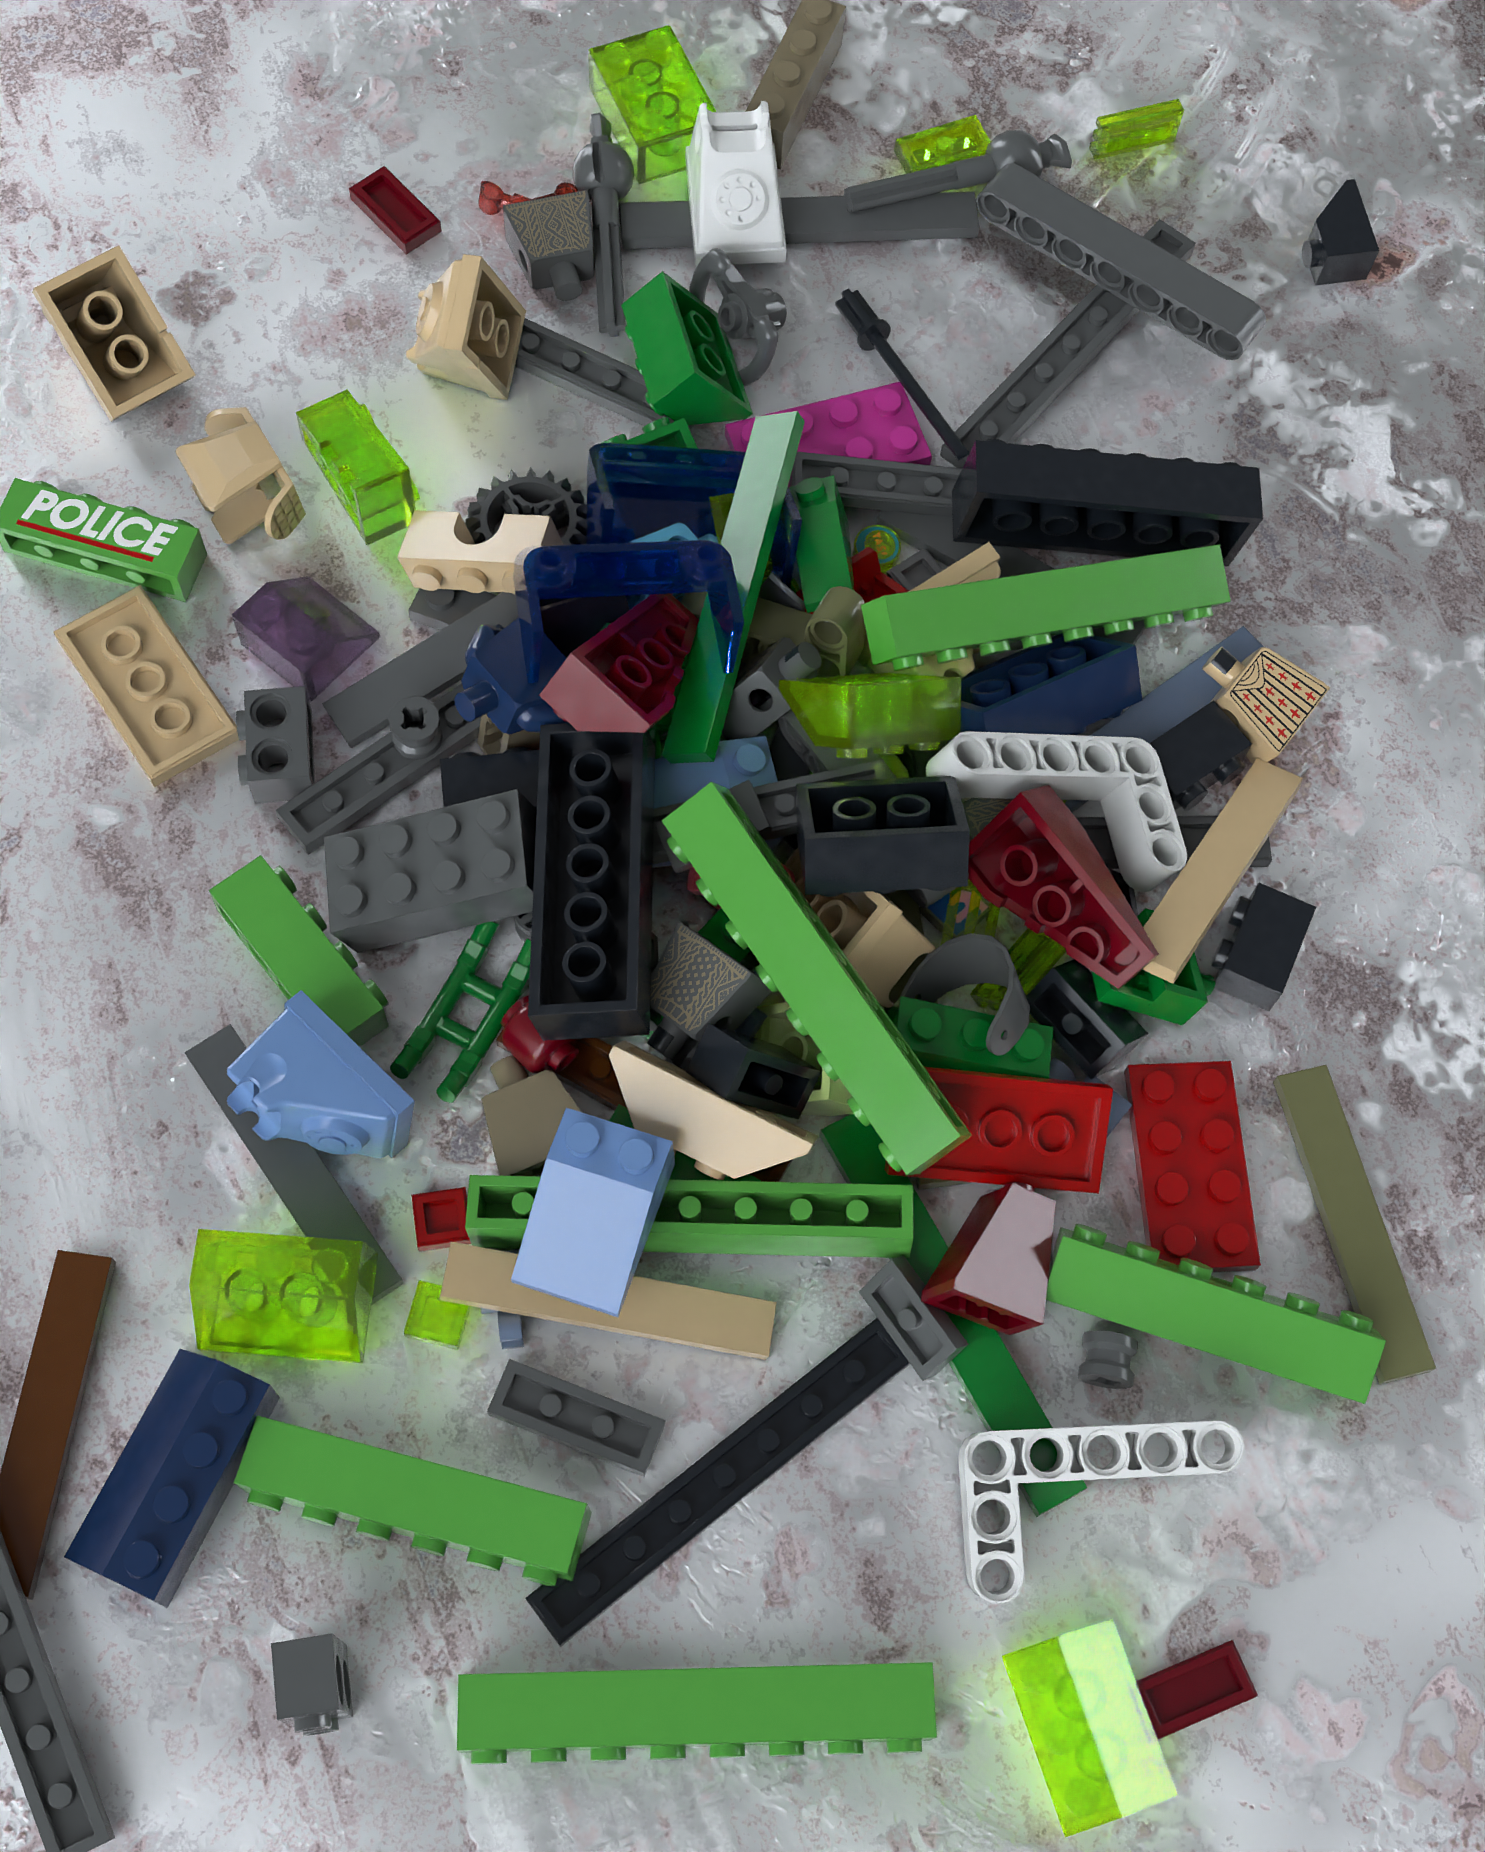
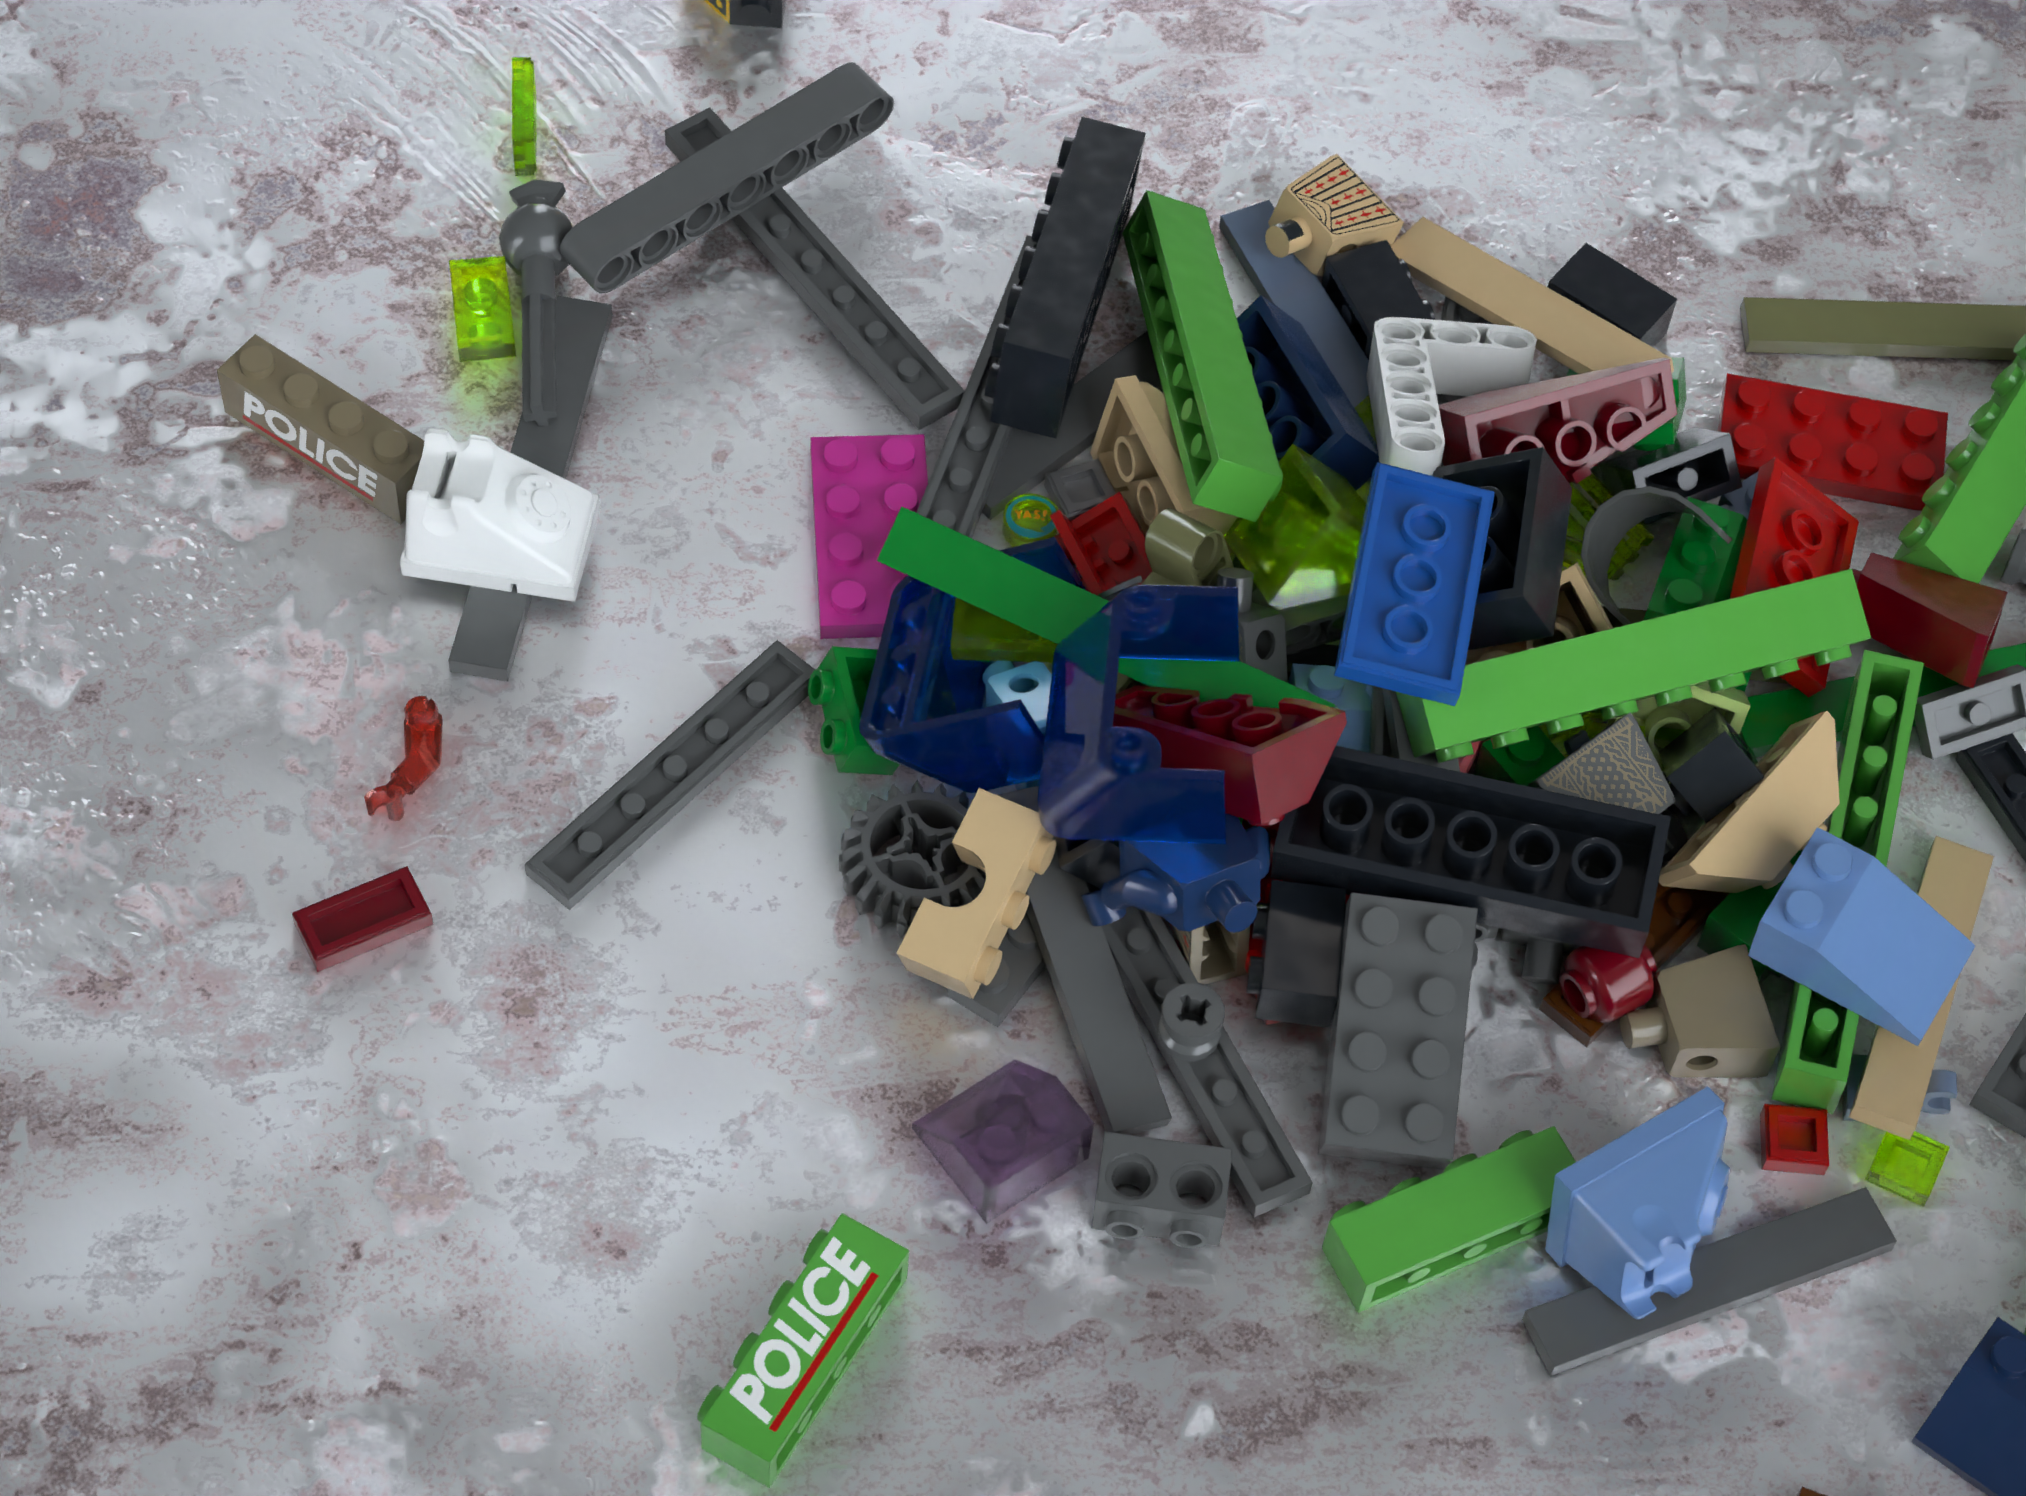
camera: 75 degrees left, 10 degrees down
tan piece [32,245,196,422] -> none
tan tile [53,585,239,787] -> none
tan piece [175,407,306,544] -> none
clear neon green slope [189,1229,378,1364] -> none
clear neon green wedge [296,389,420,545] -> none
green piece [390,921,531,1103] -> none
tan piece [406,254,526,400] -> none
dark grey torso [503,190,594,301] -> none
dark grey piece [572,113,634,337] -> none
clear neon green brick [588,25,716,184] -> none
green slope [621,271,753,425] -> none
dark grey piece [689,248,787,386] -> none
green slope [788,475,855,613] -> none
black piece [835,289,969,461] -> none
none -> blue tile [1334,462,1495,706]

